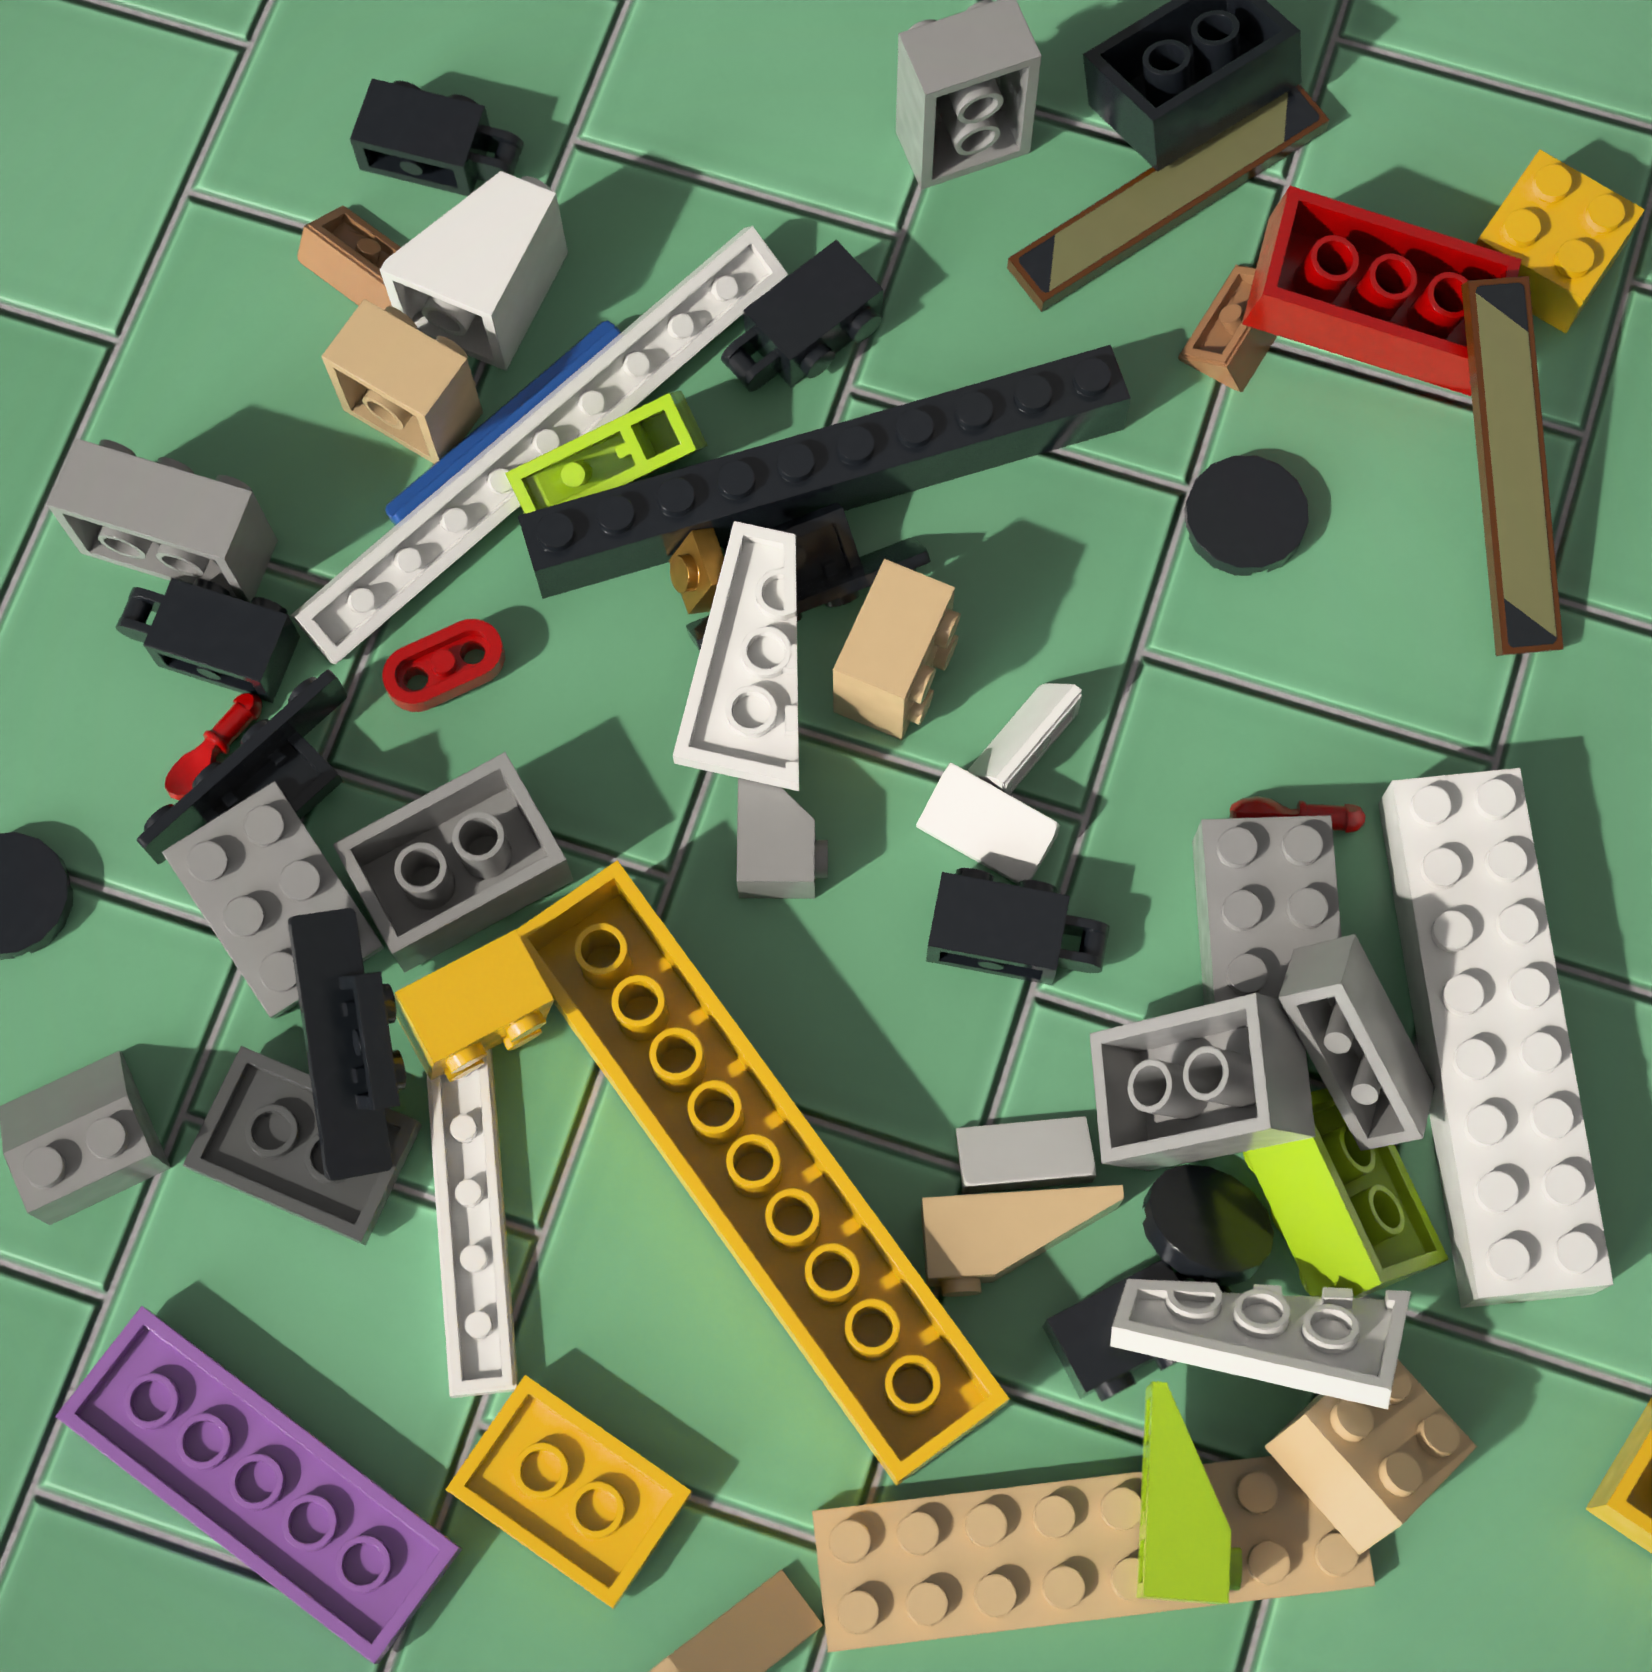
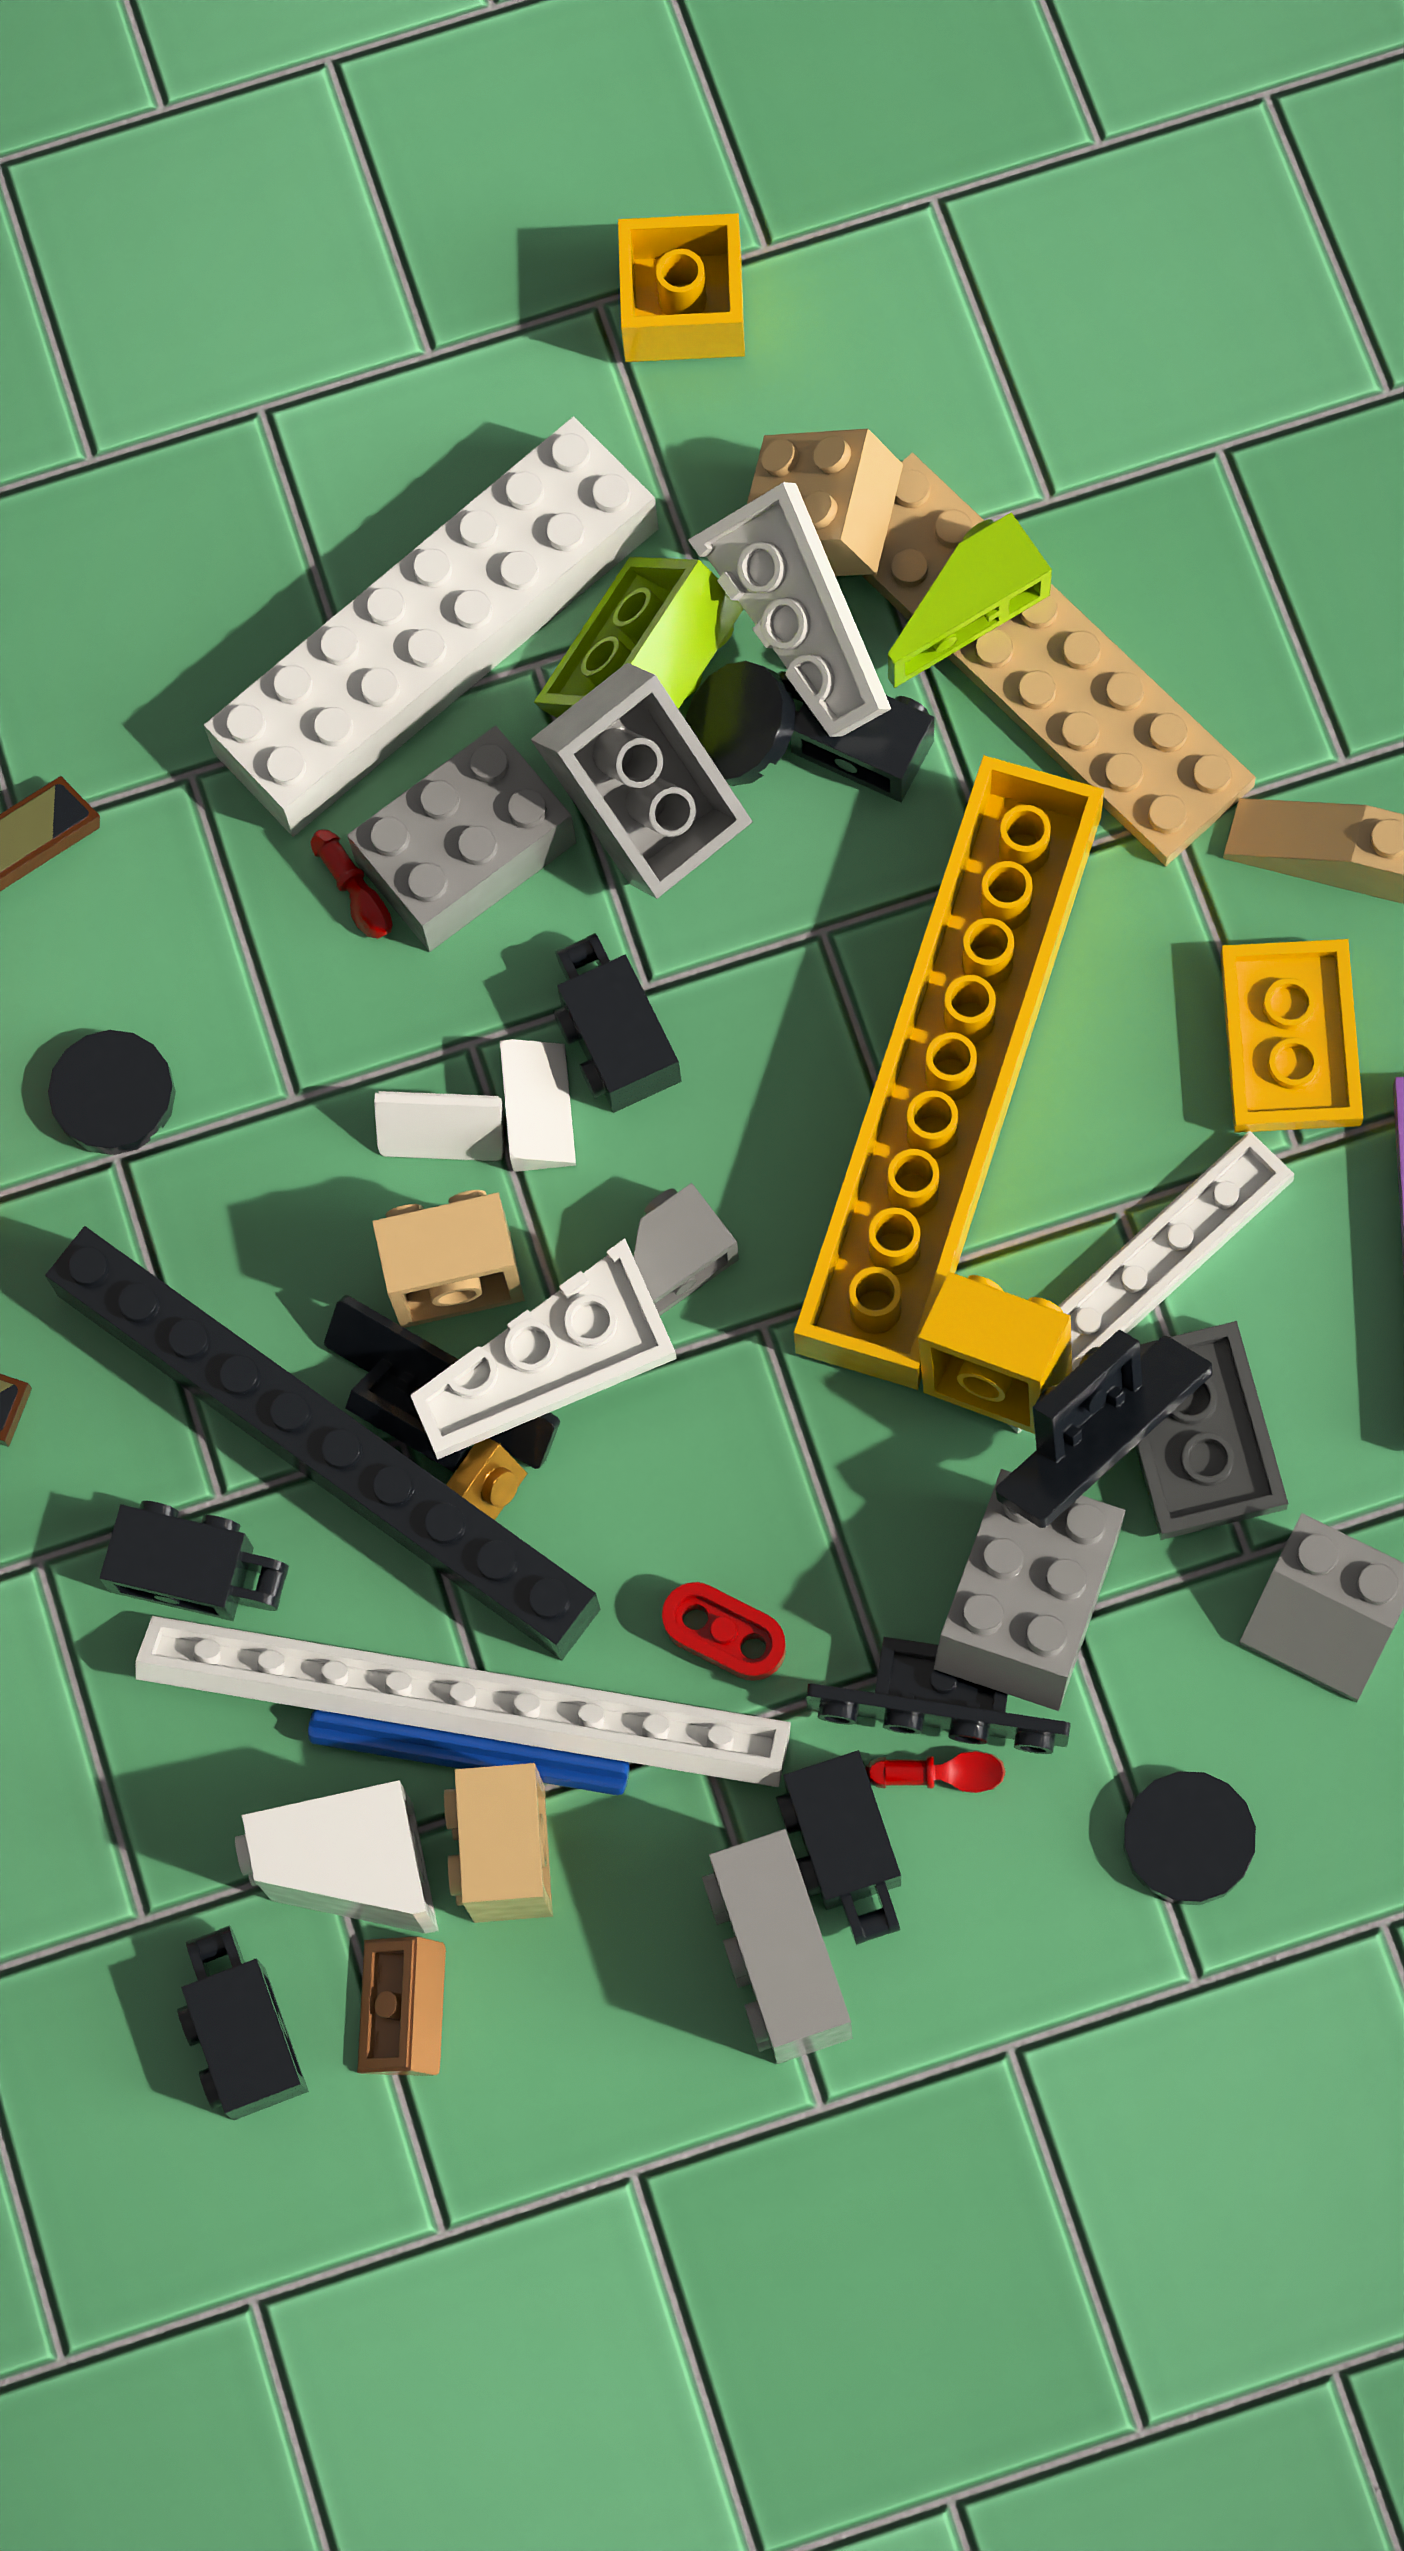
camera: 120 degrees left, 0 degrees up
light grey brick [333,752,574,973] -> none
lime slope [505,391,708,514] -> none
tan slope [921,1185,1124,1297] -> none
white slope [956,1116,1097,1194] -> none
light grey brick [1278,934,1435,1151] -> none

